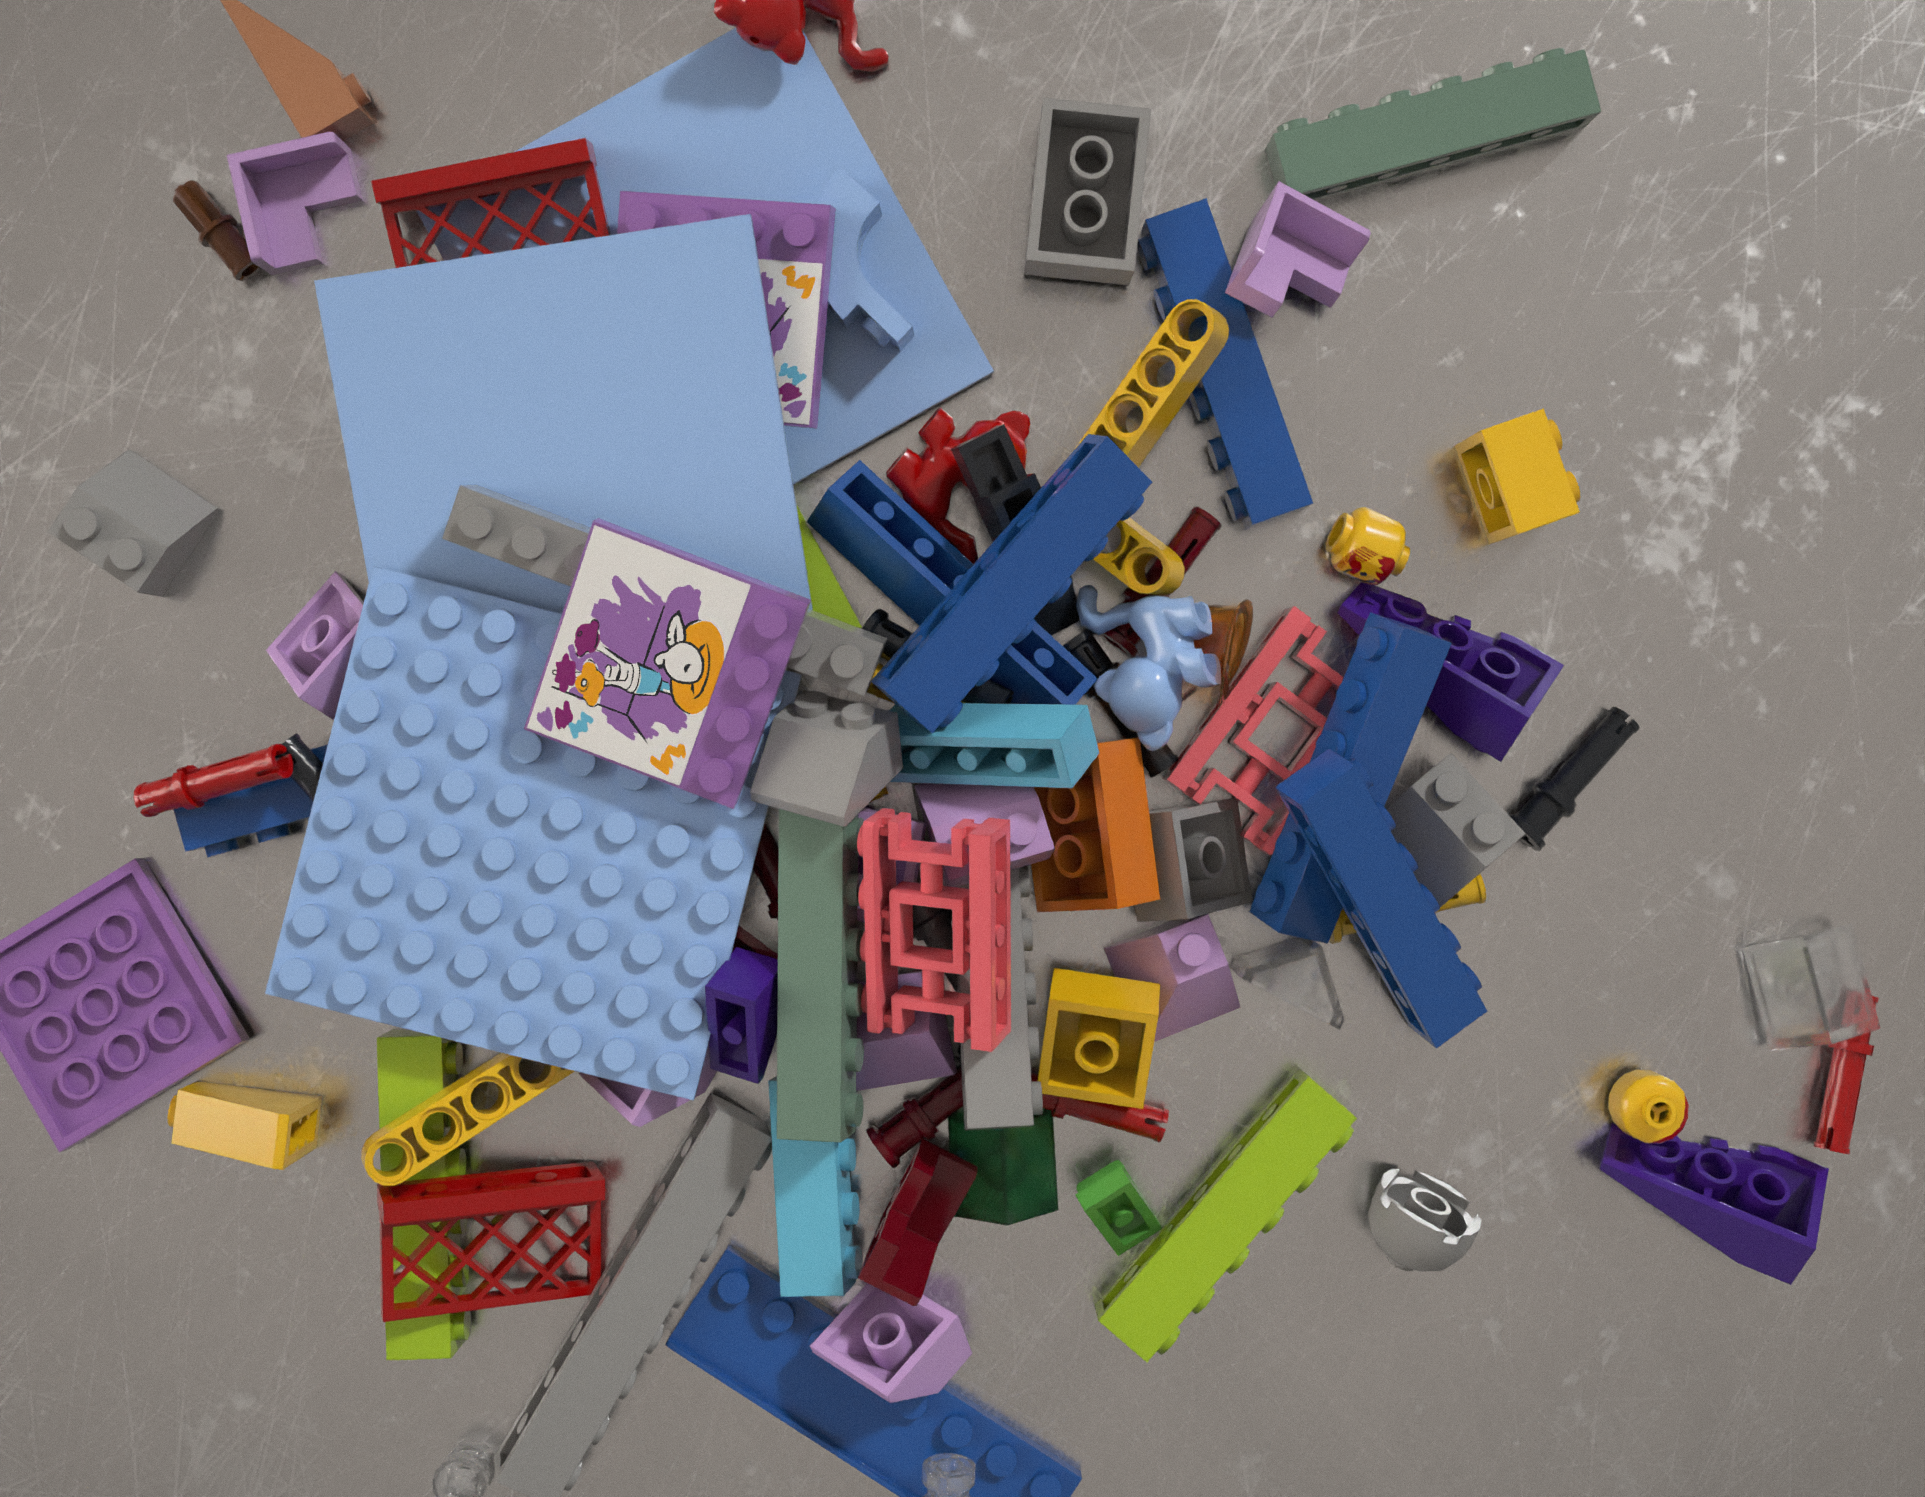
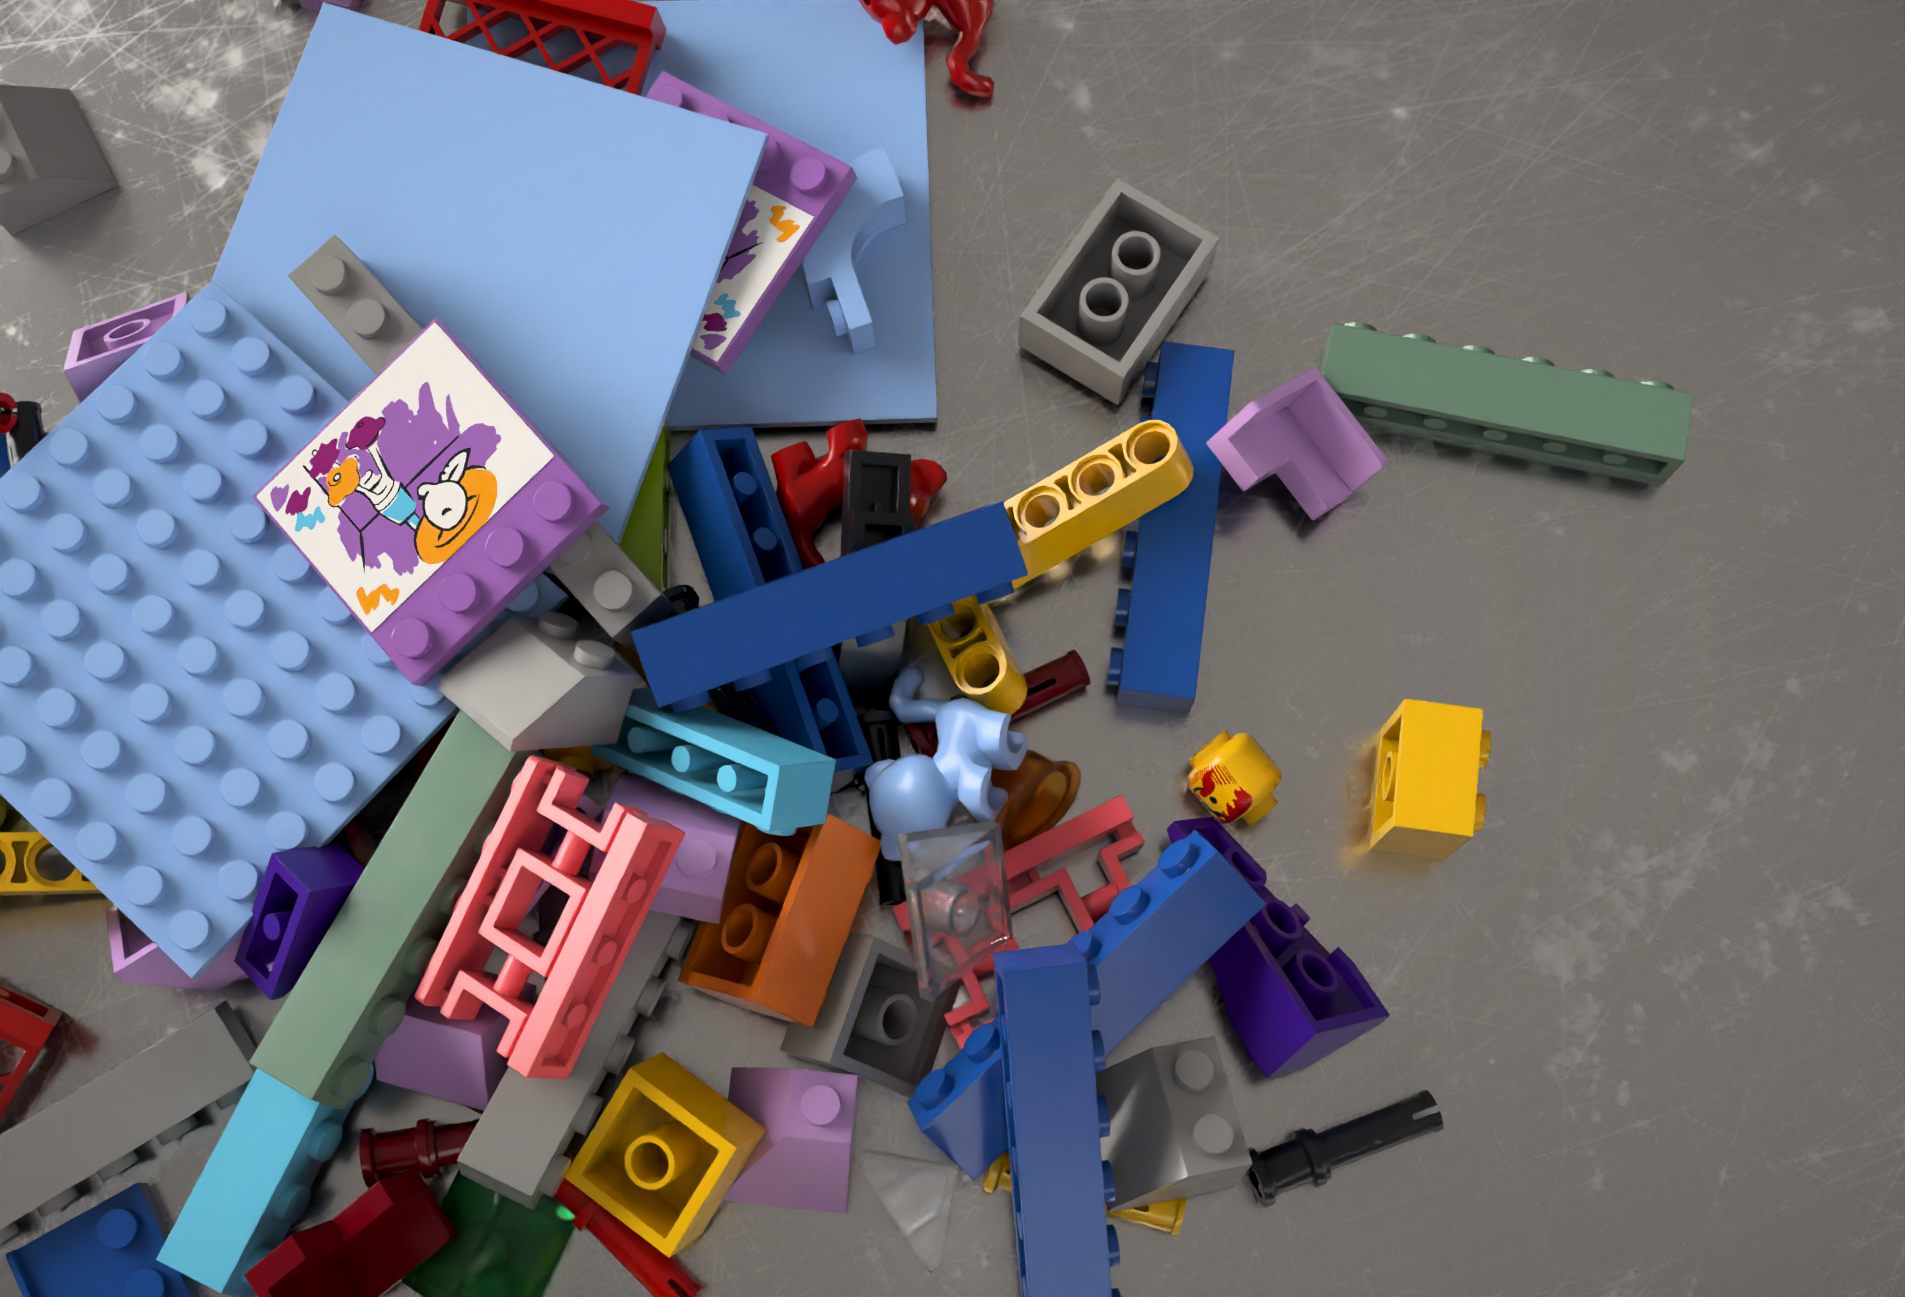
camera: 25 degrees right, 15 degrees down
none -> clear slope [897,821,1013,1001]

